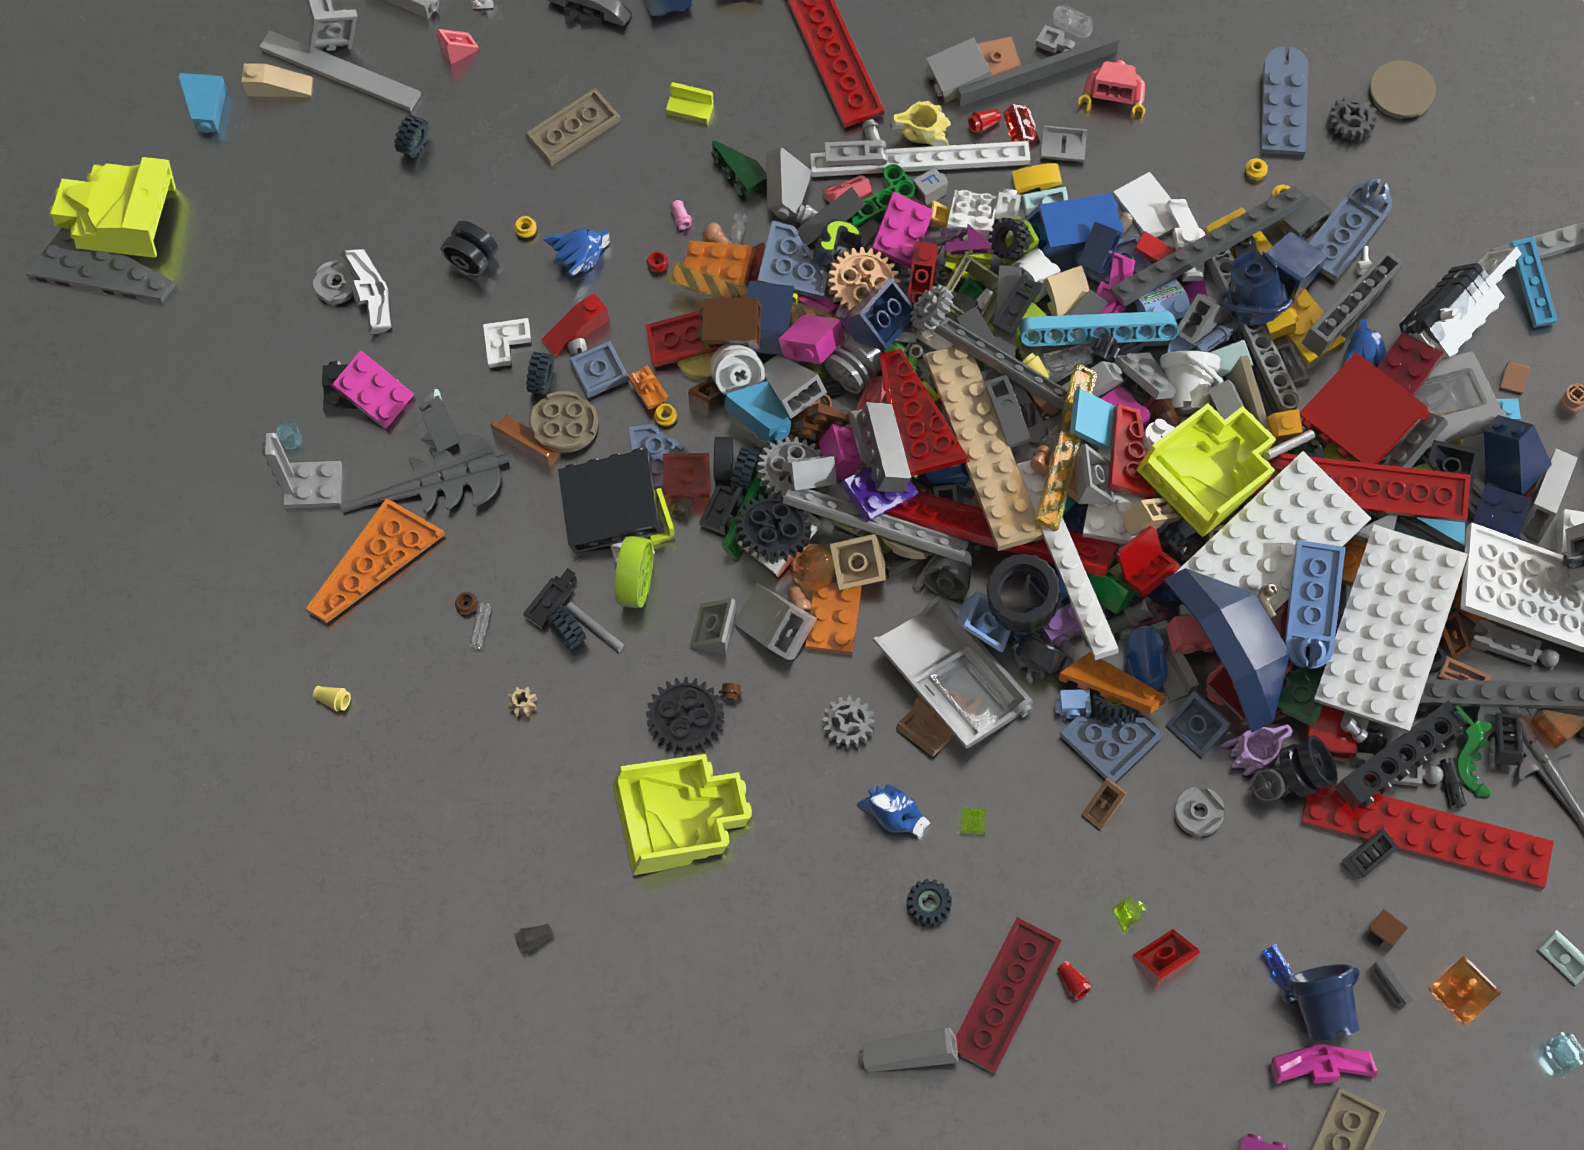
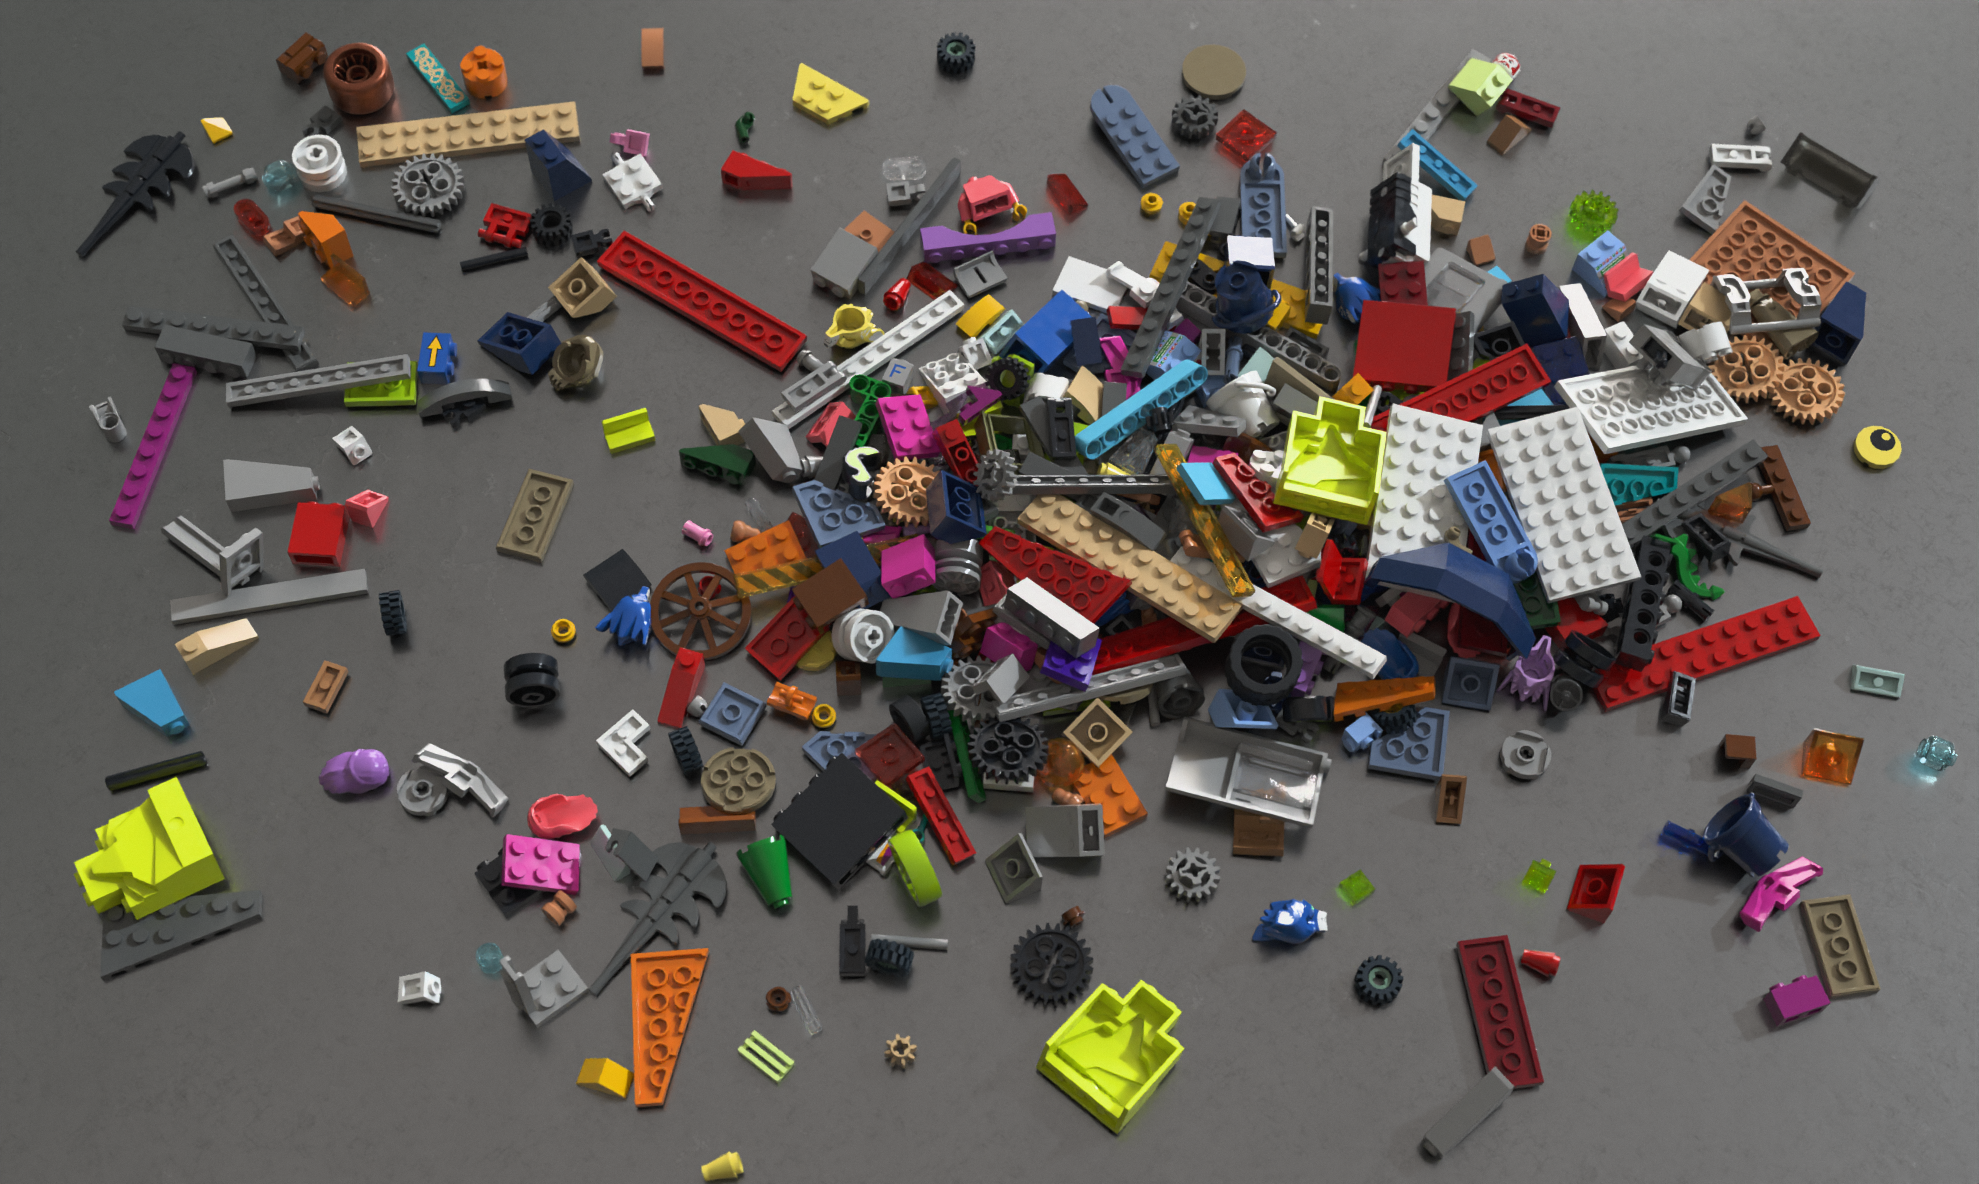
camera: 40 degrees left, 5 degrees down
none -> black axle [105,751,206,790]
none -> red brick [287,501,350,567]
none -> medium nougat plate [303,660,349,713]
none -> medium lavender hair [318,749,389,794]
none -> white bracket [398,972,441,1004]
none -> coral hair [527,794,598,839]
none -> nougat wheel [541,890,577,926]
none -> dark tan helmet [548,335,603,391]
none -> yellow slope [576,1058,634,1099]
none -> black slope [583,549,652,612]
none -> reddish brown wheel [650,562,751,661]
none -> tan slope [699,404,745,445]
none -> green cone [736,835,792,909]
none -> yellowish green tile [738,1030,795,1084]
none -> red plate [906,766,976,866]
none -> teal hand [912,814,928,845]
none -> medium lavender arch [920,212,1056,263]
none -> clear red slope [1047,173,1088,215]
none -> clear red plate [1216,109,1277,162]
none -> tan slope [1431,195,1465,235]
none -> teal wing [1599,463,1679,506]

